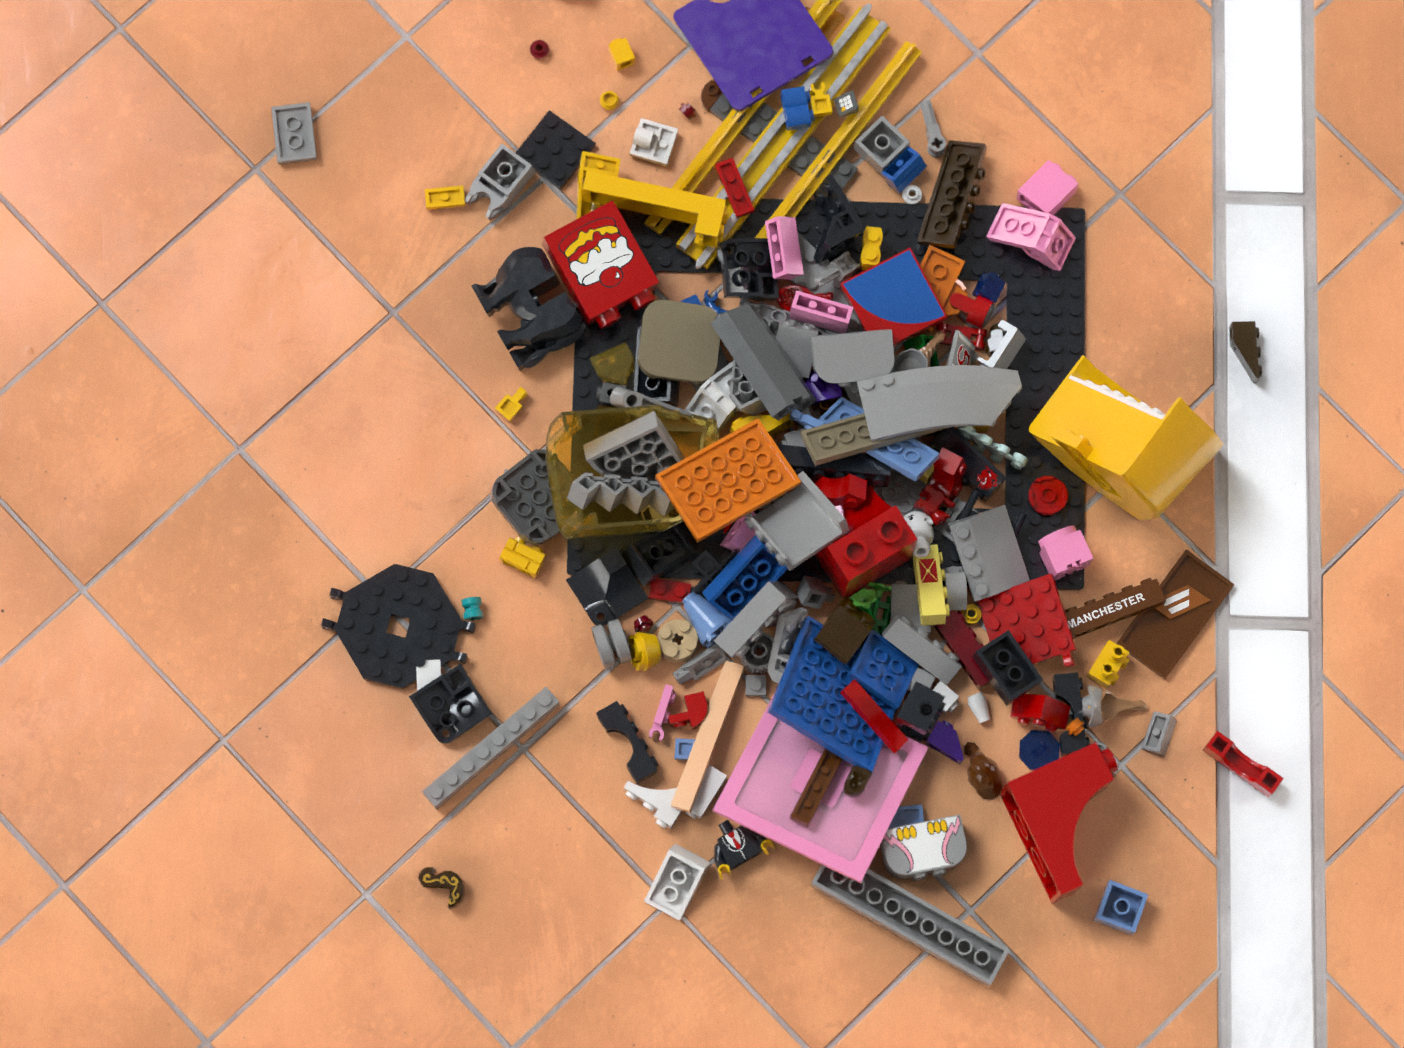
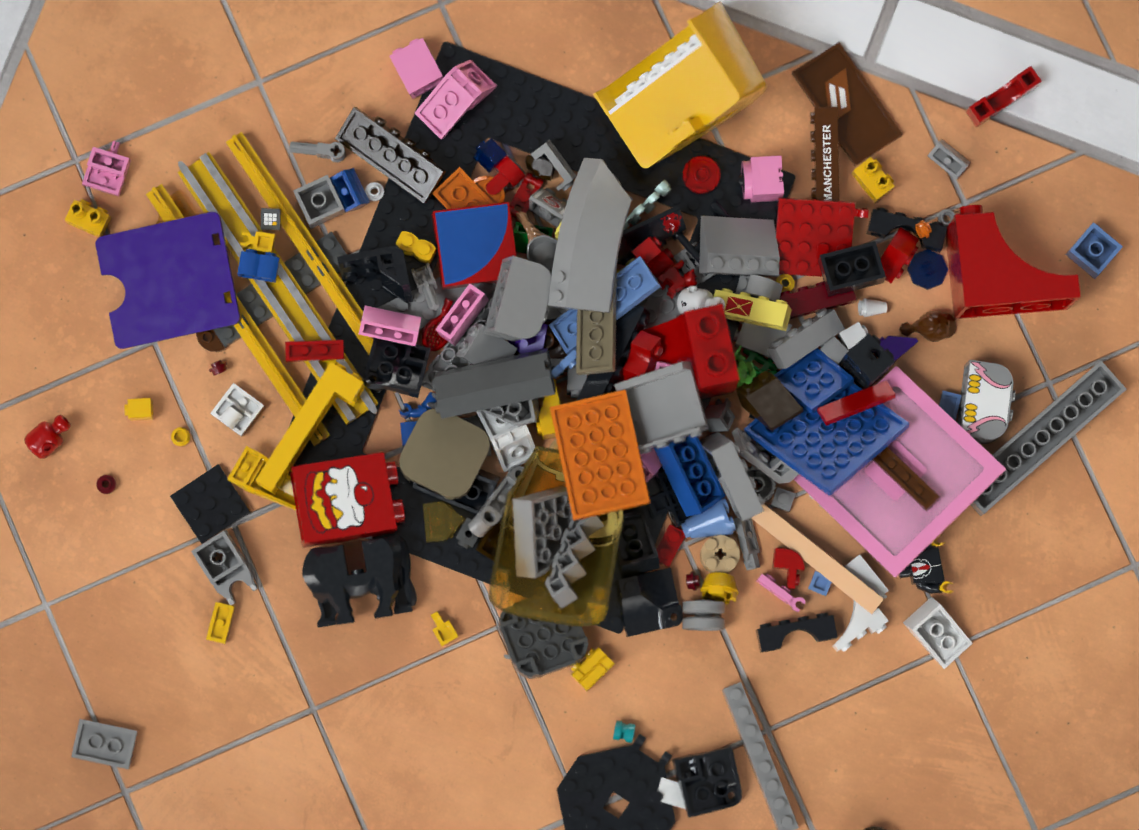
camera: 75 degrees left, 5 degrees up
dark brown rock [843,766,872,797] -> none
hat [1082,685,1147,727] -> none

